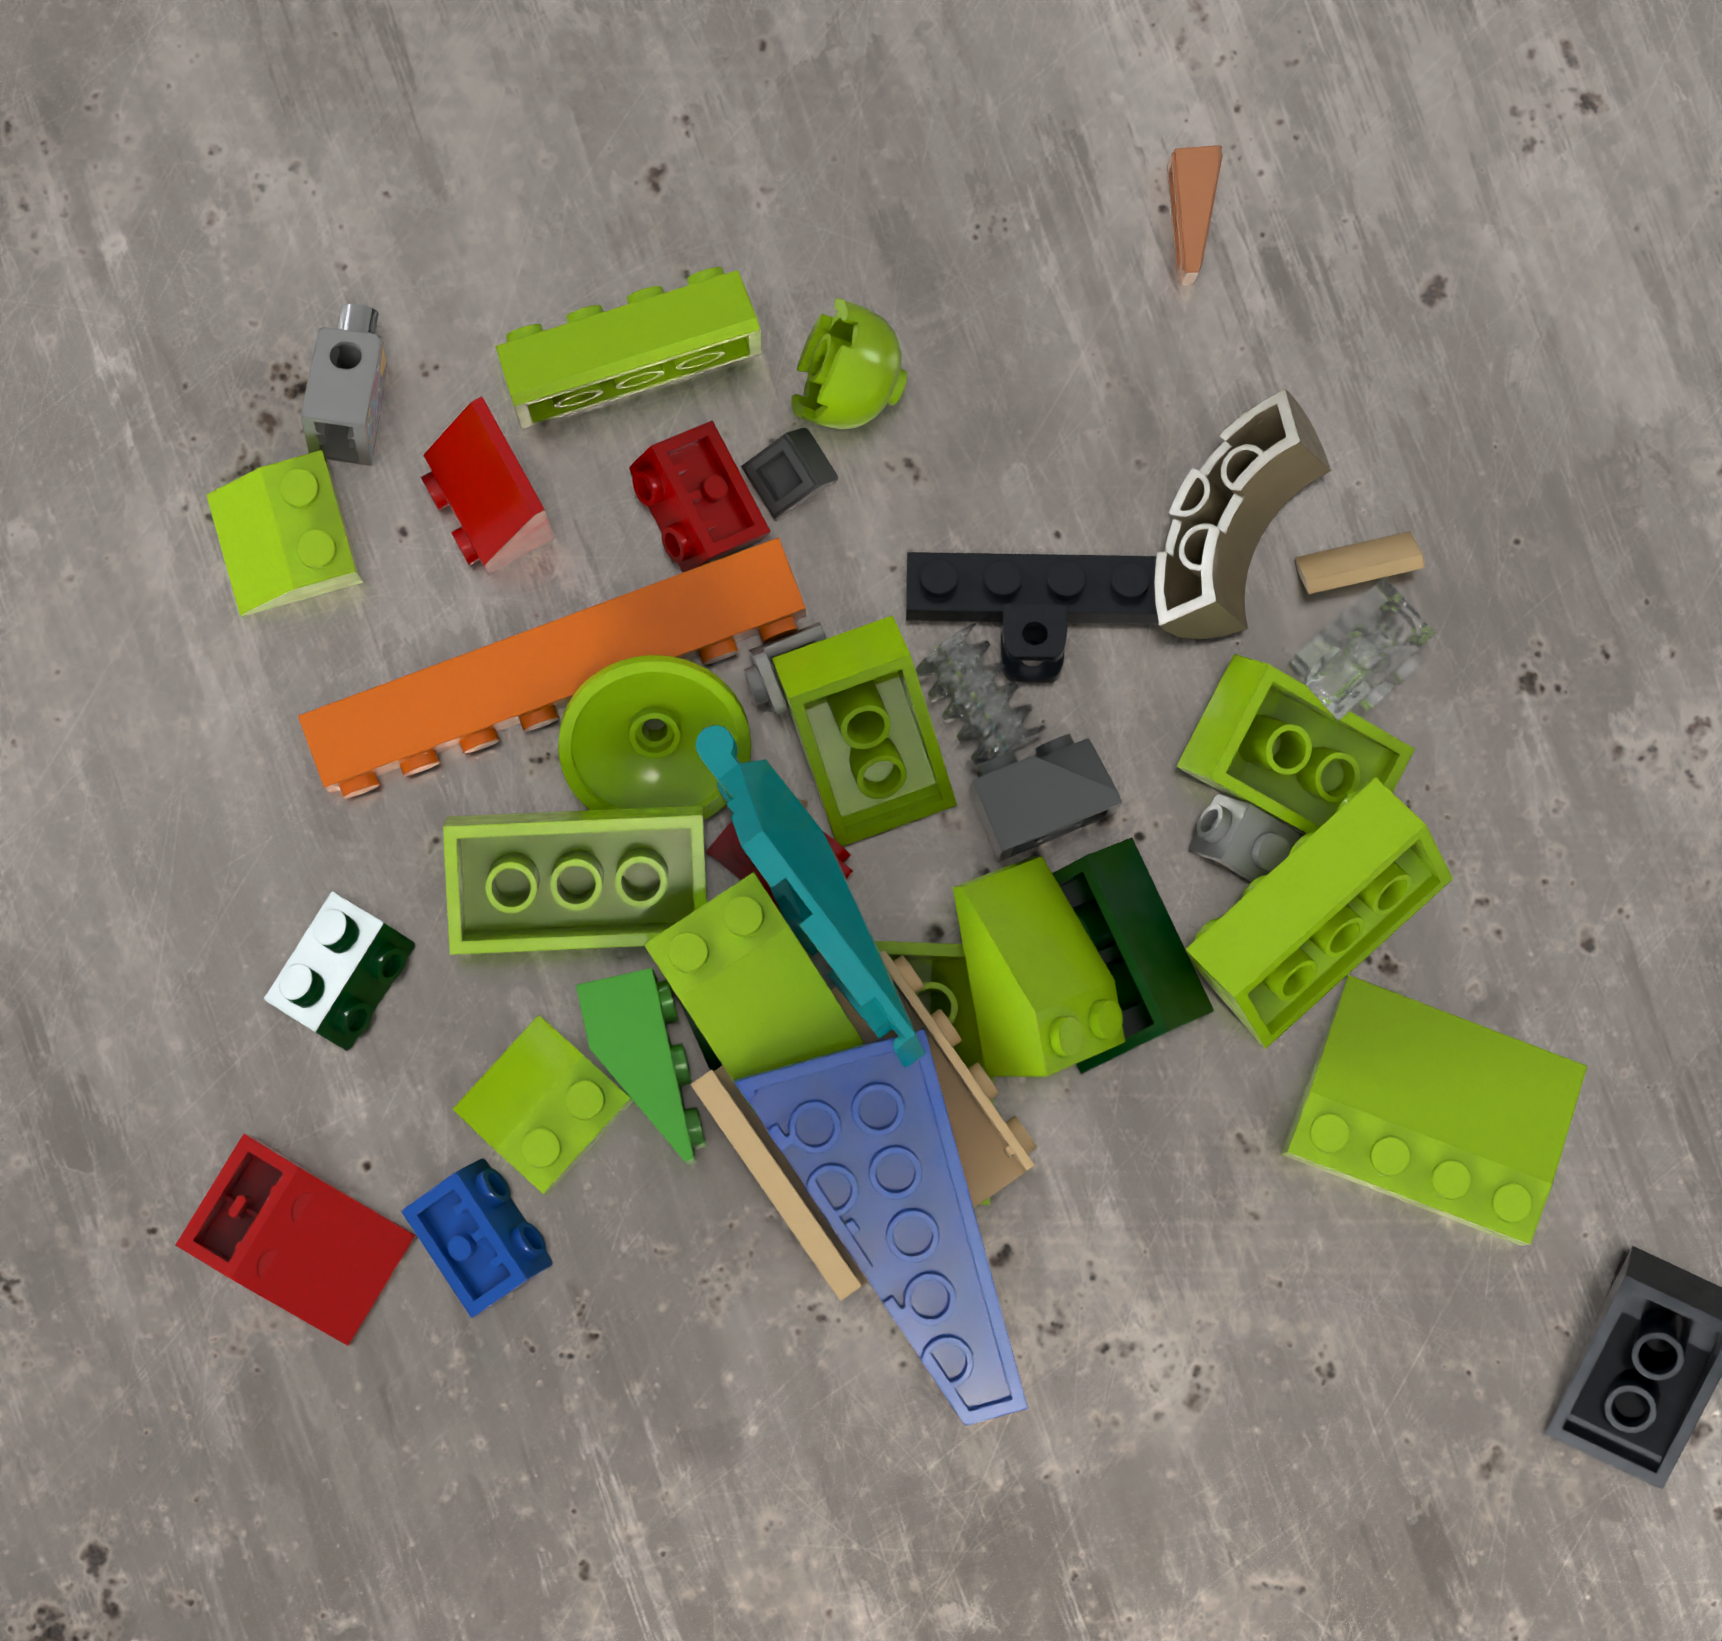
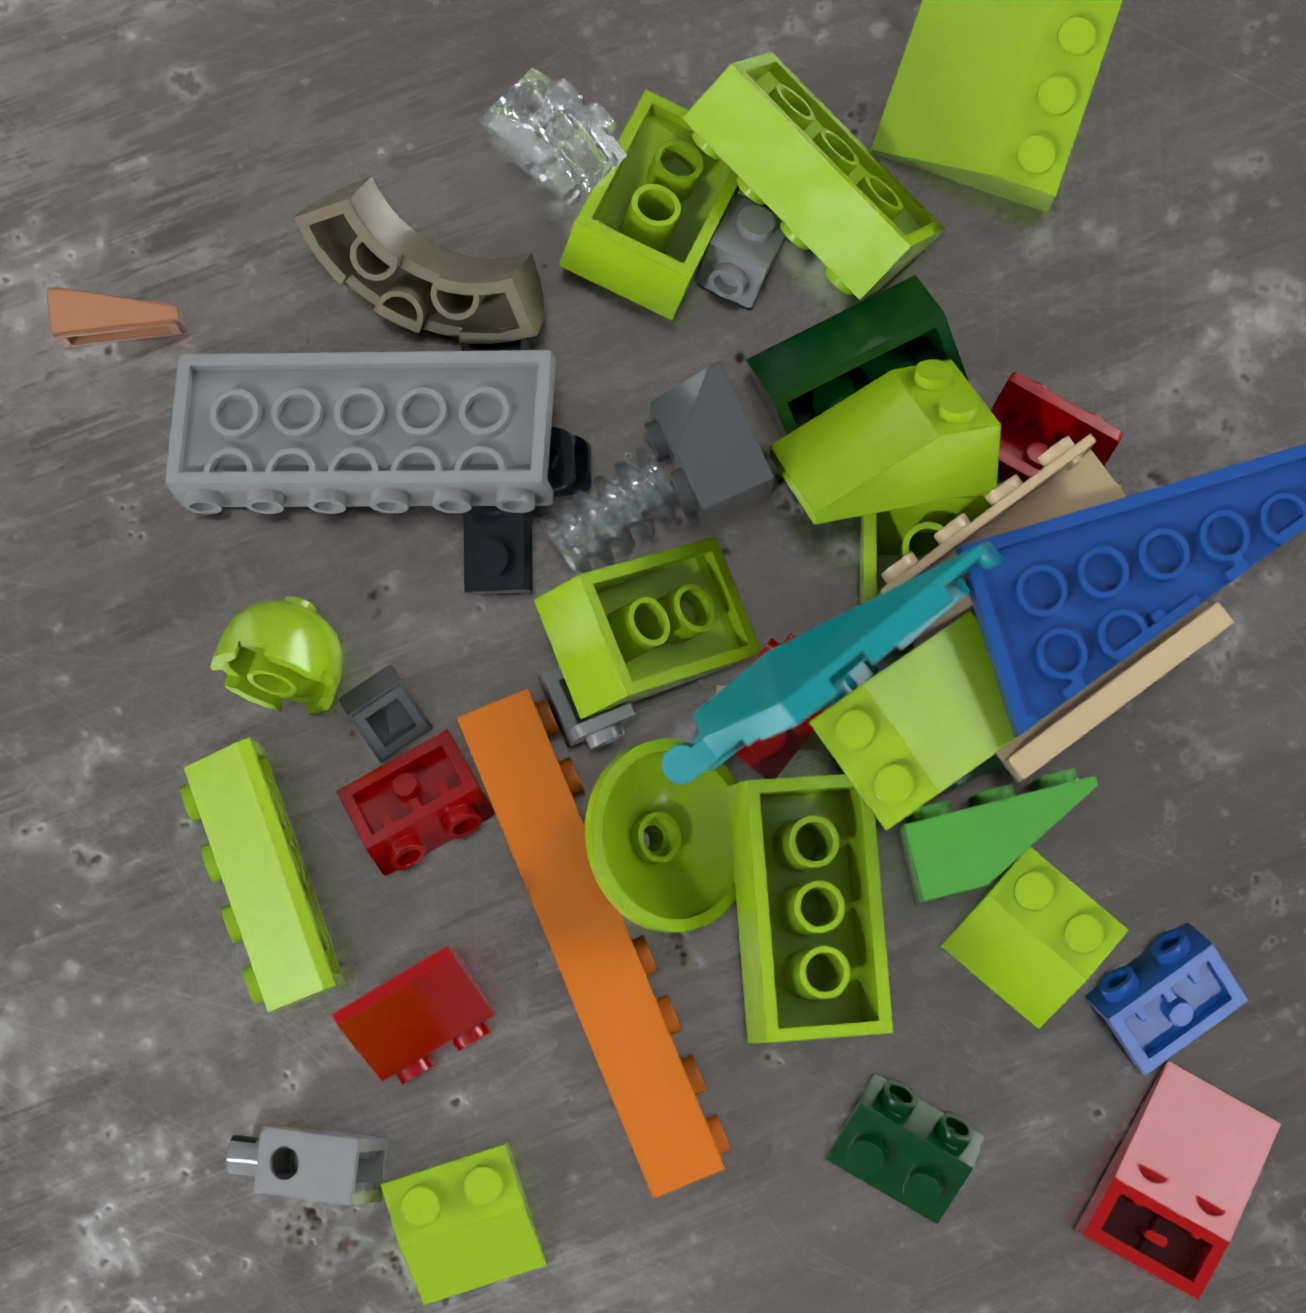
camera: 85 degrees left, 0 degrees up
tan piece [1295,531,1425,594] -> none
none -> light grey bracket [165,350,556,514]
none -> red bracket [990,372,1123,483]

